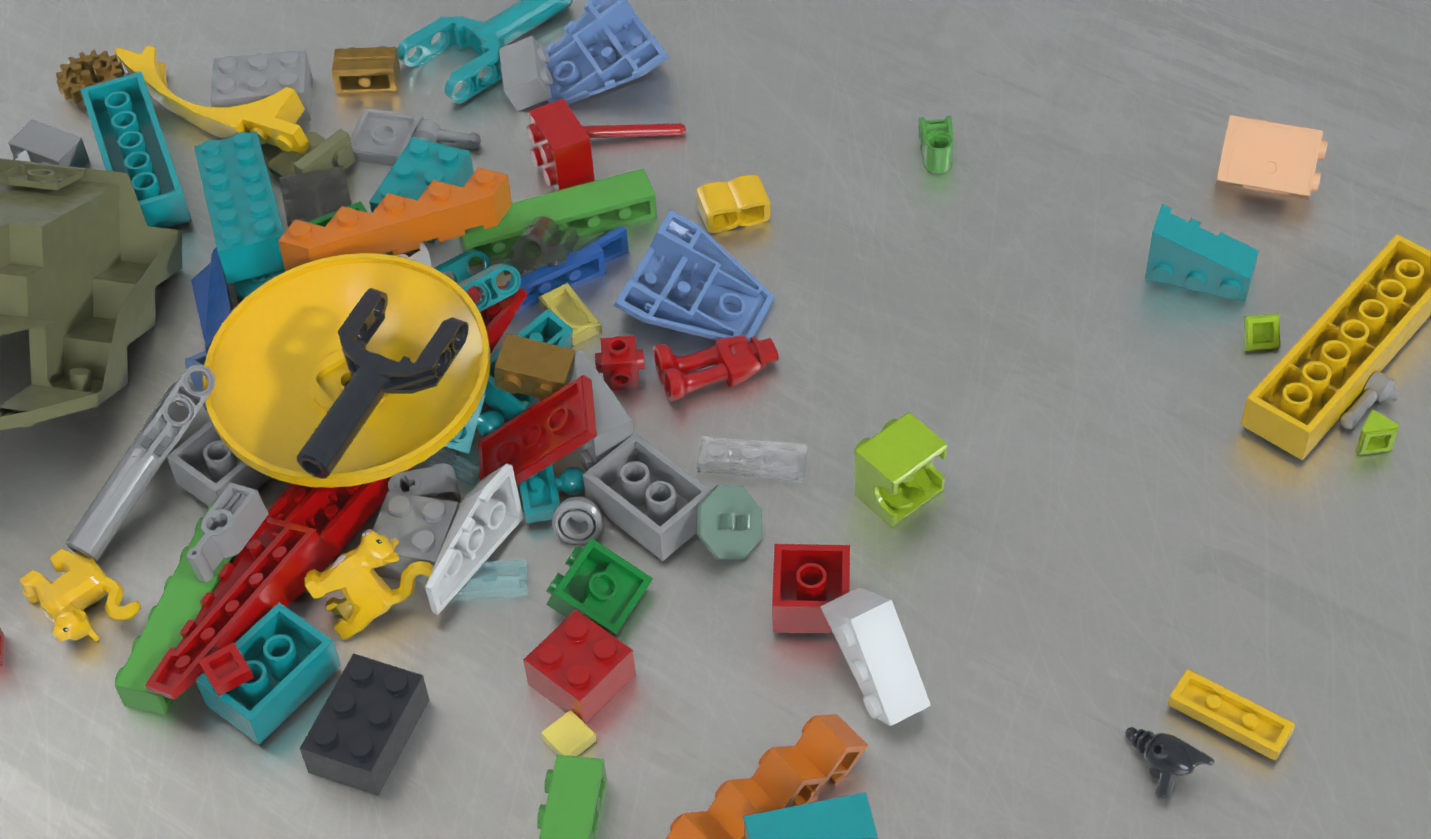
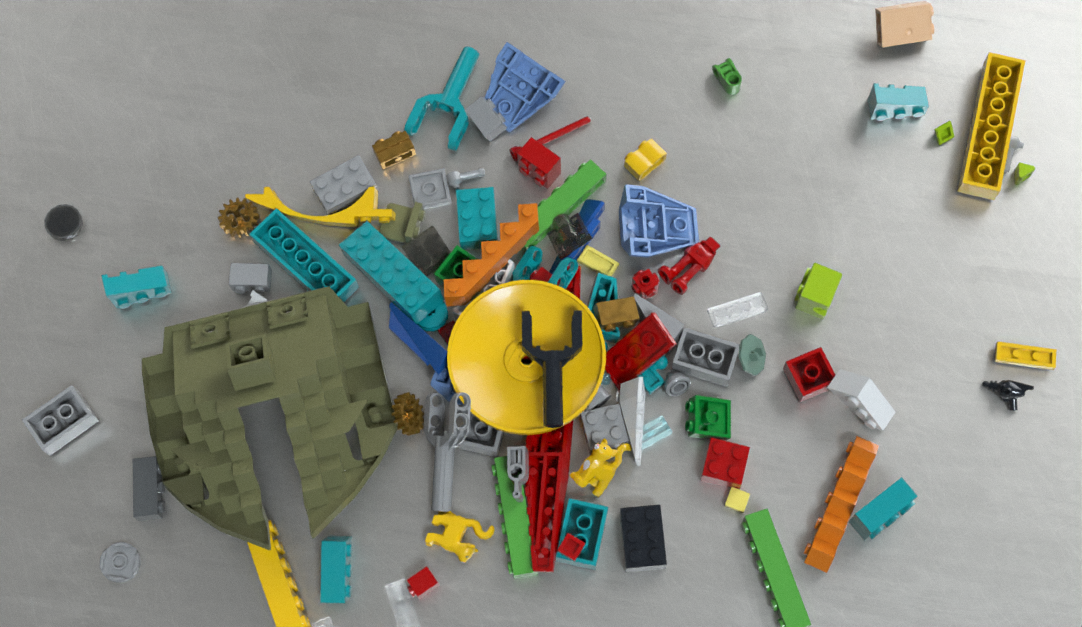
camera: 25 degrees left, 20 degrees up
none -> pearl gold gear [392,392,425,436]

